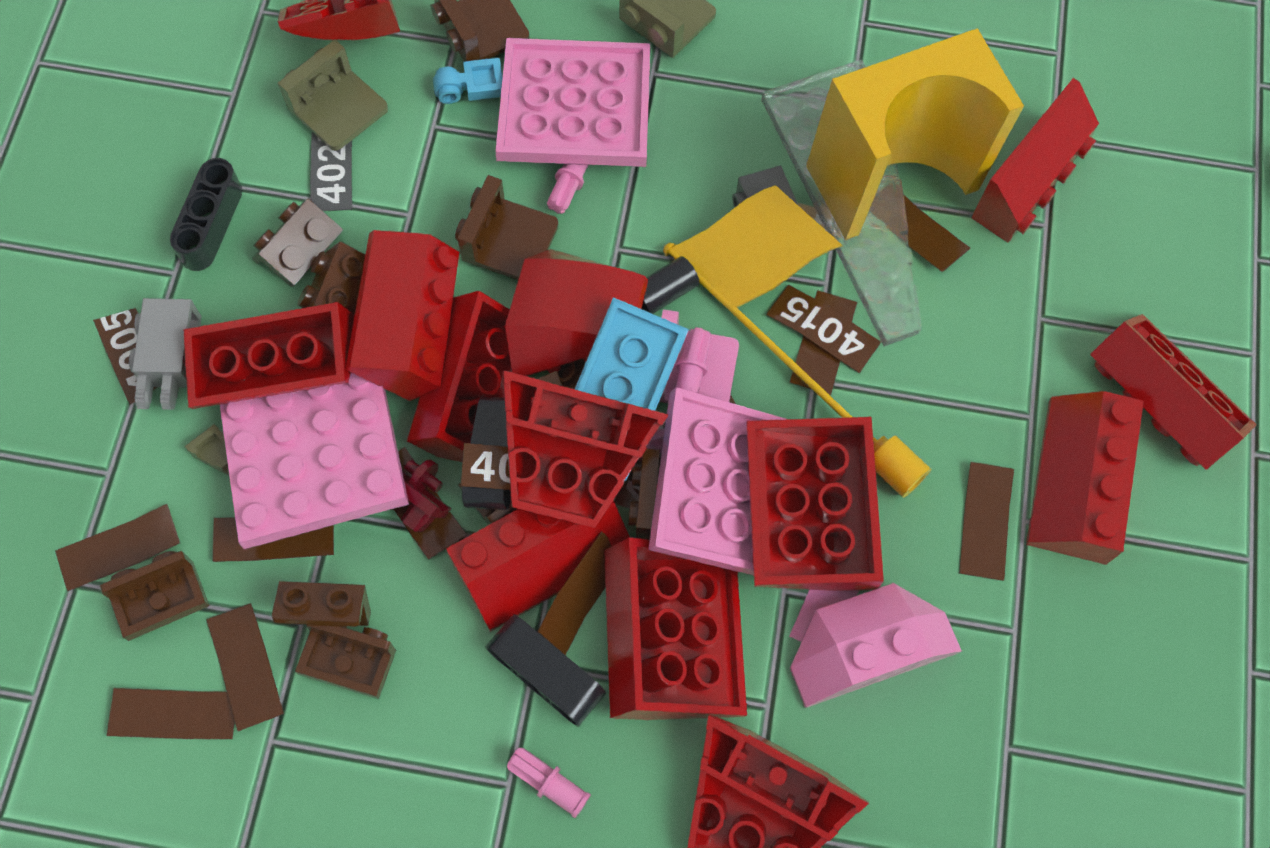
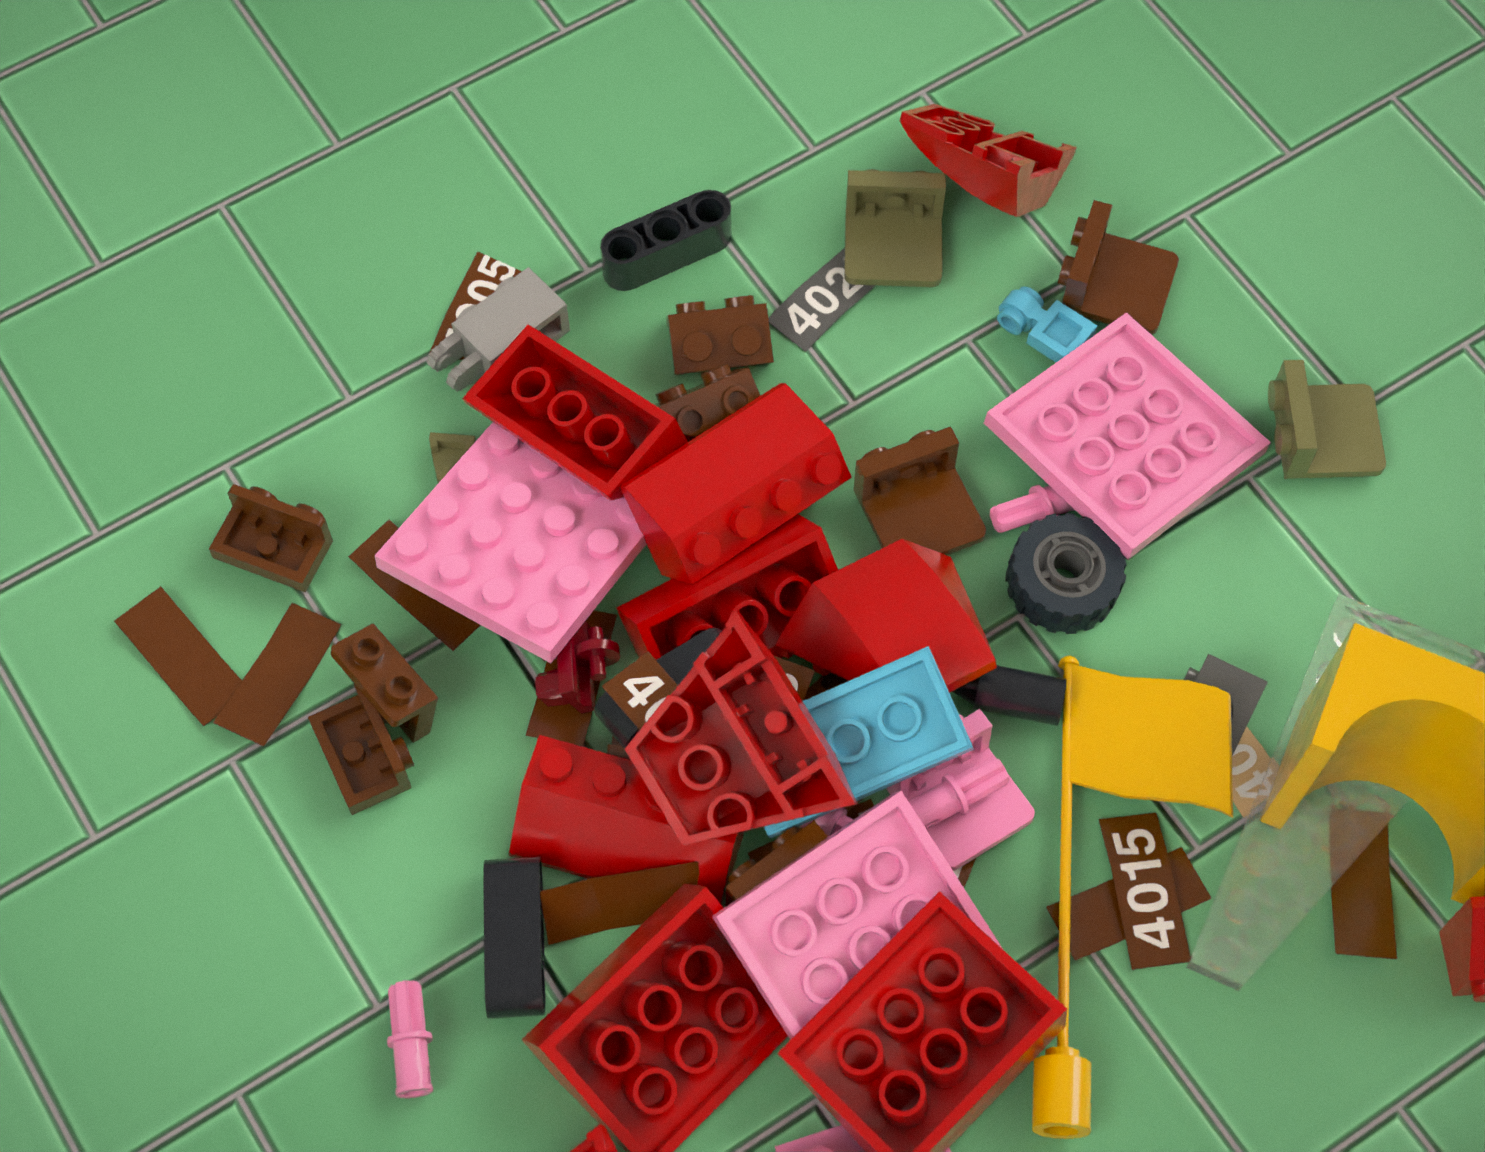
camera: 50 degrees right, 5 degrees down
reddish brown sticker [55,504,180,591] -> none
none -> black wheel [1005,513,1127,634]

